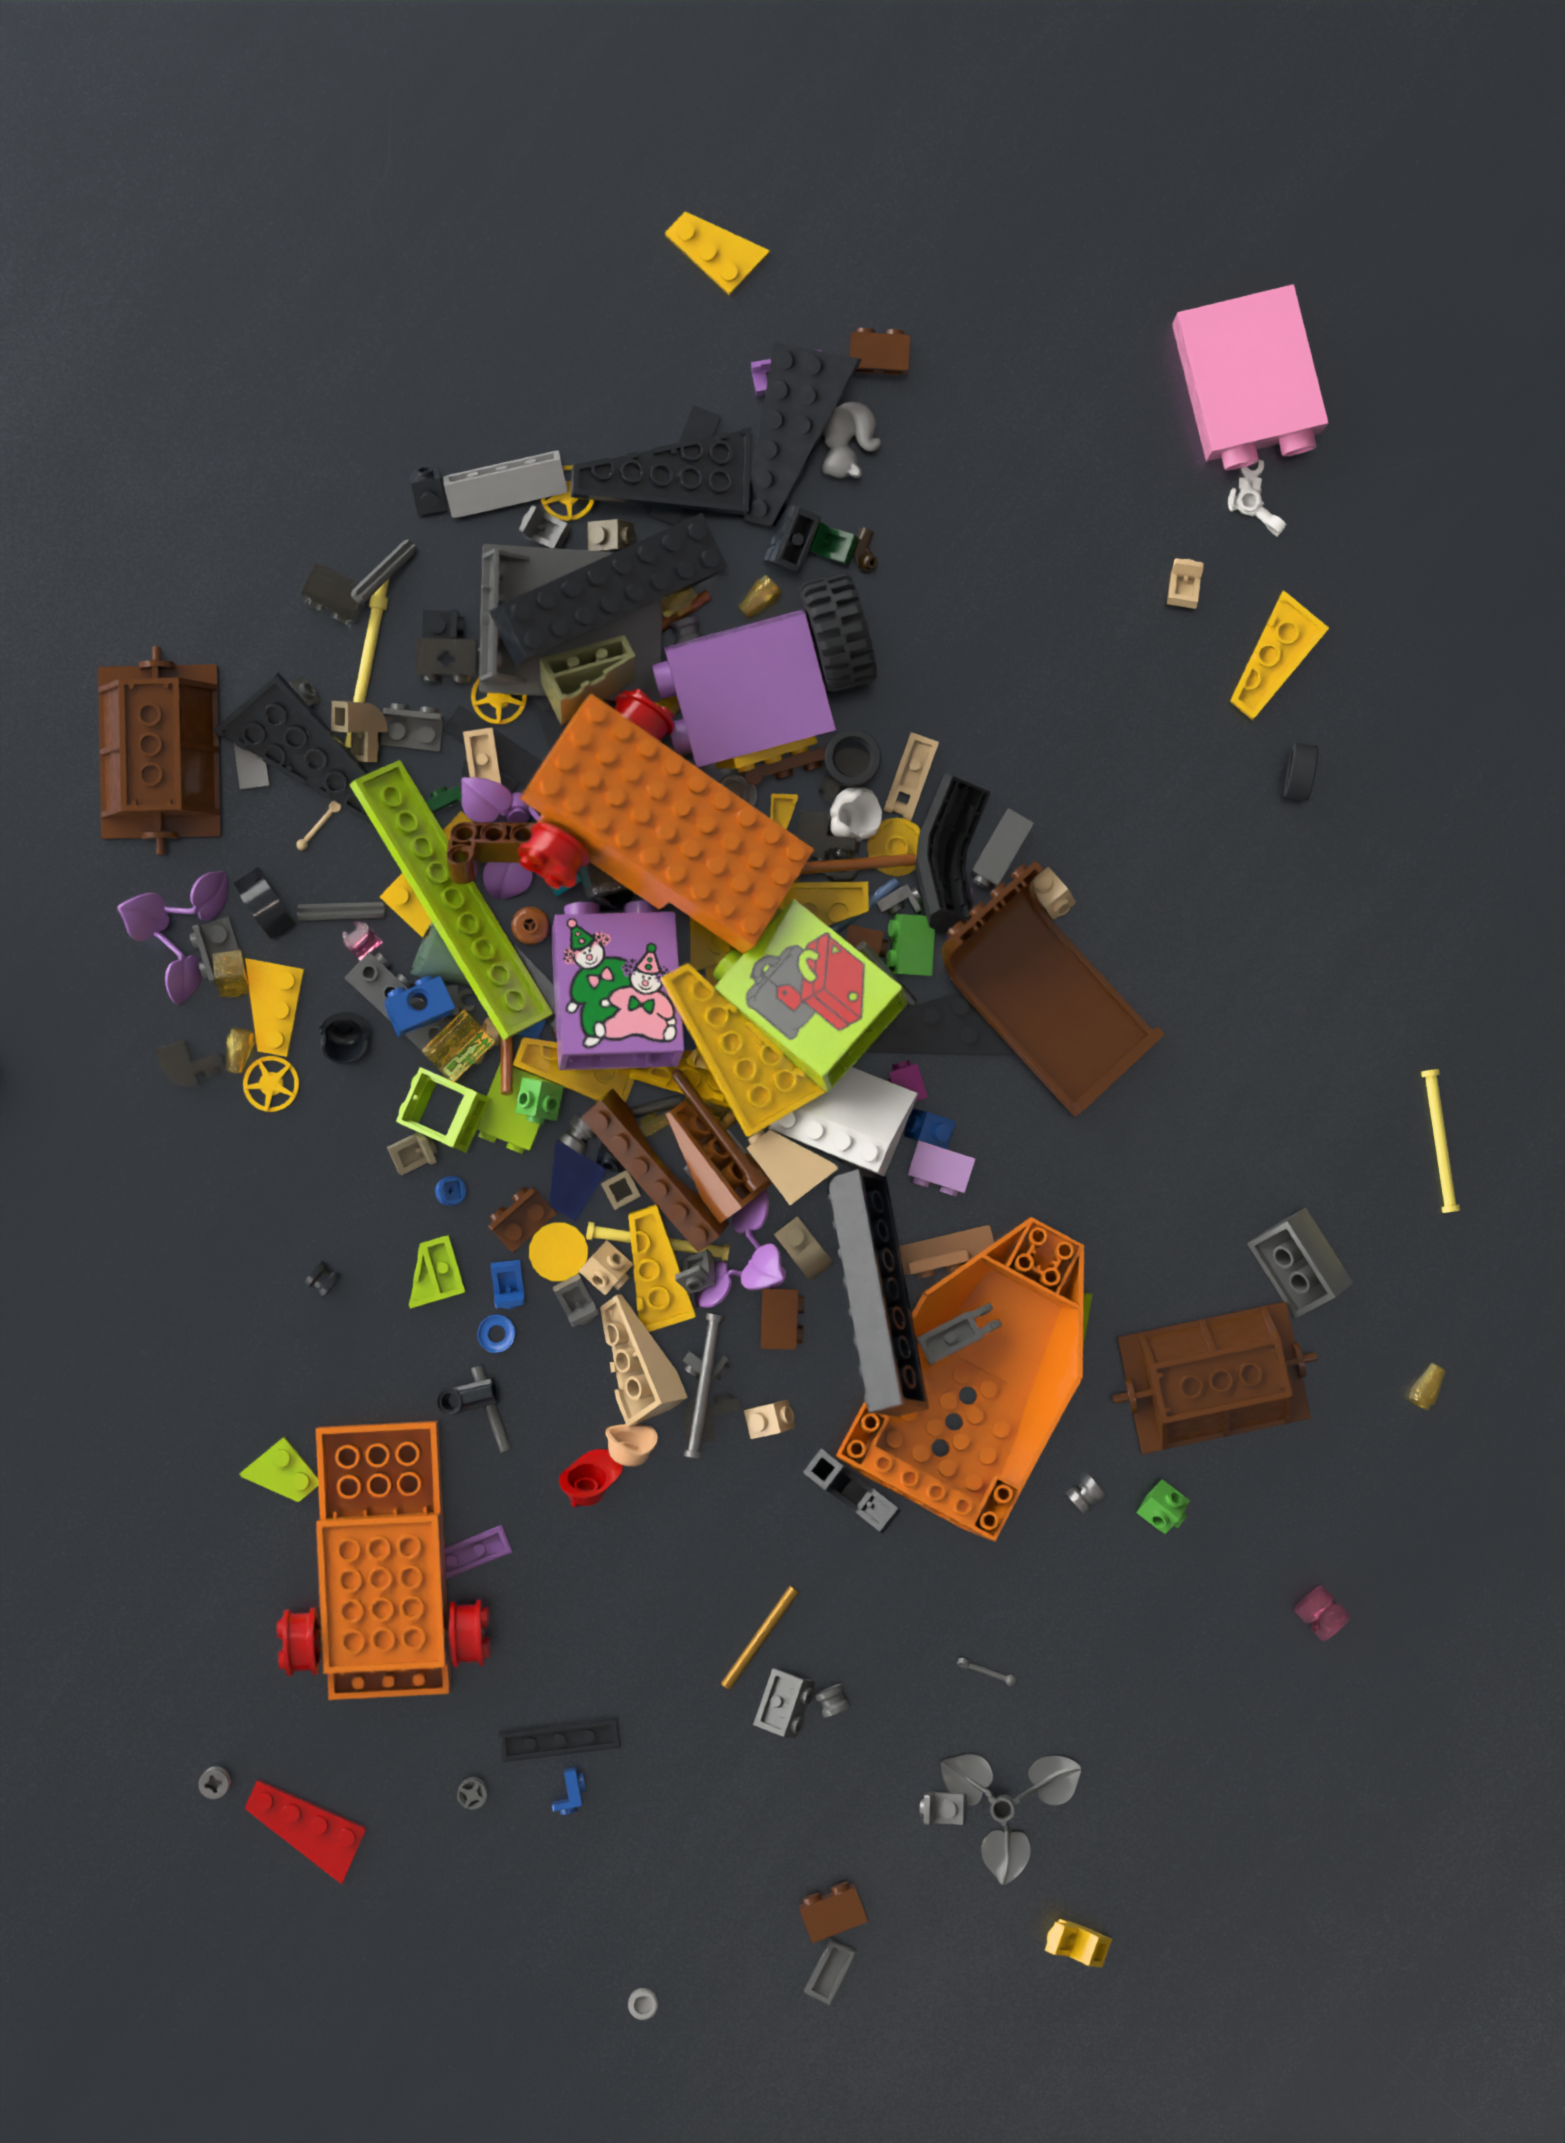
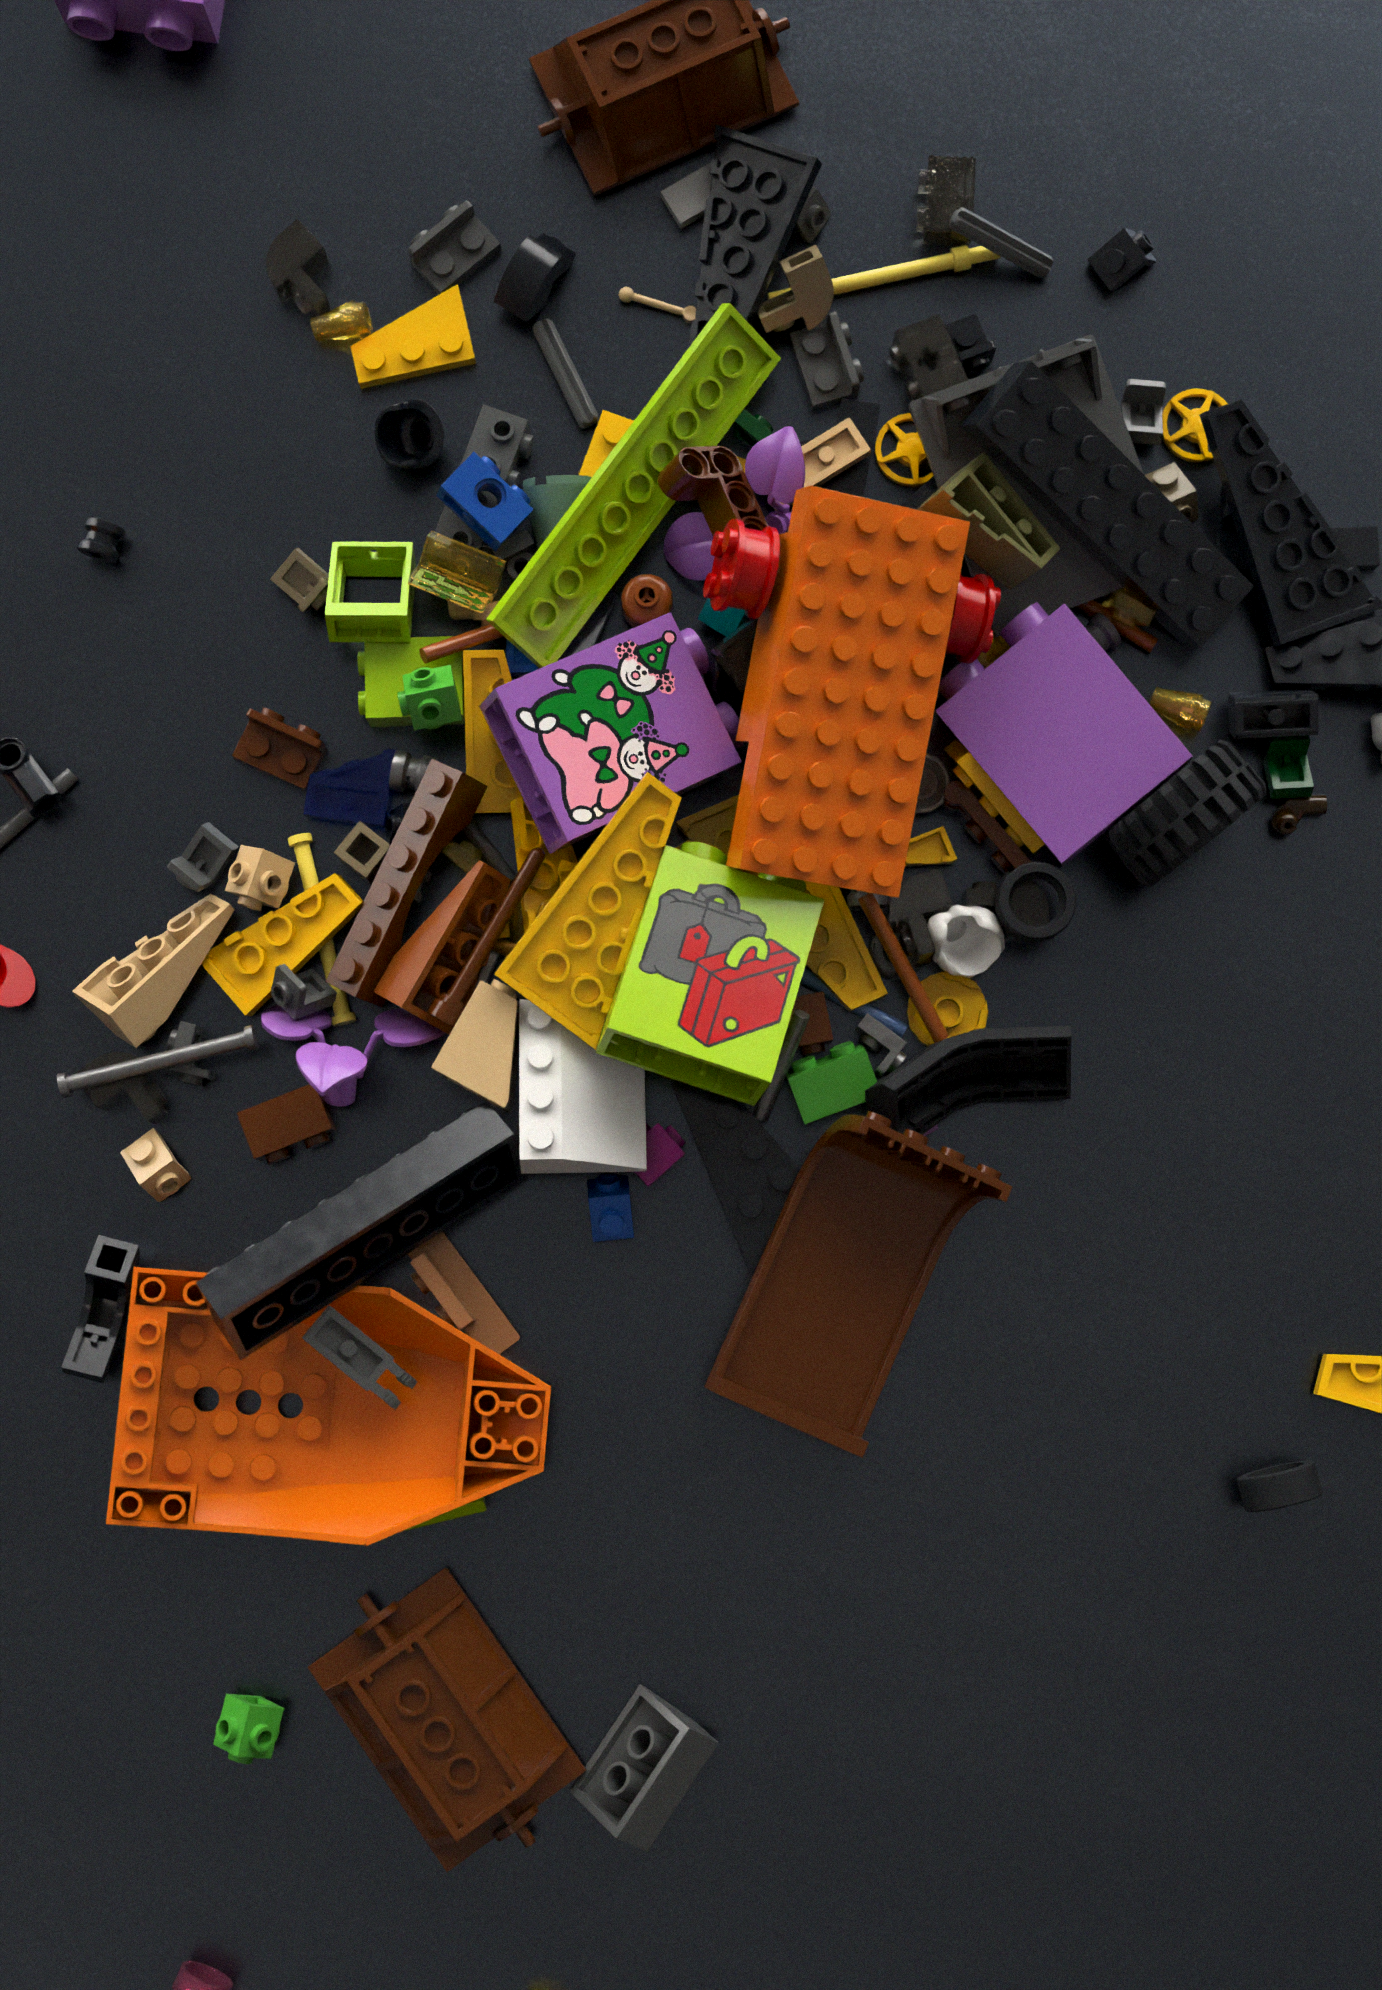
camera: 70 degrees right, 5 degrees down
medium lavender plant [117,870,229,1005] -> none
clear yellow bracket [212,950,250,997] -> none
yellow wheel [243,1056,300,1112] -> none
clear pink tile [342,921,383,960] -> none
lime wing [409,1235,466,1309] -> none
blue tile [435,1176,467,1206] -> none
light grey panel [443,450,568,518] -> none
blue piece [477,1314,517,1354] -> none
blue bracket [491,1260,525,1309] -> none
yellow tile [529,1223,588,1281] -> none
light nougat helmet [606,1424,658,1467] -> none
dark tan brick [774,1216,834,1281] -> none
tan plate [883,732,939,821] -> none
lavender brick [907,1140,975,1197] -> none
dark grey brick [970,808,1034,891] -> none
tan bracket [1034,867,1076,920] -> none
flat silver wheel [1066,1474,1107,1516] -> none
light yellow bar [1421,1069,1460,1213] -> none

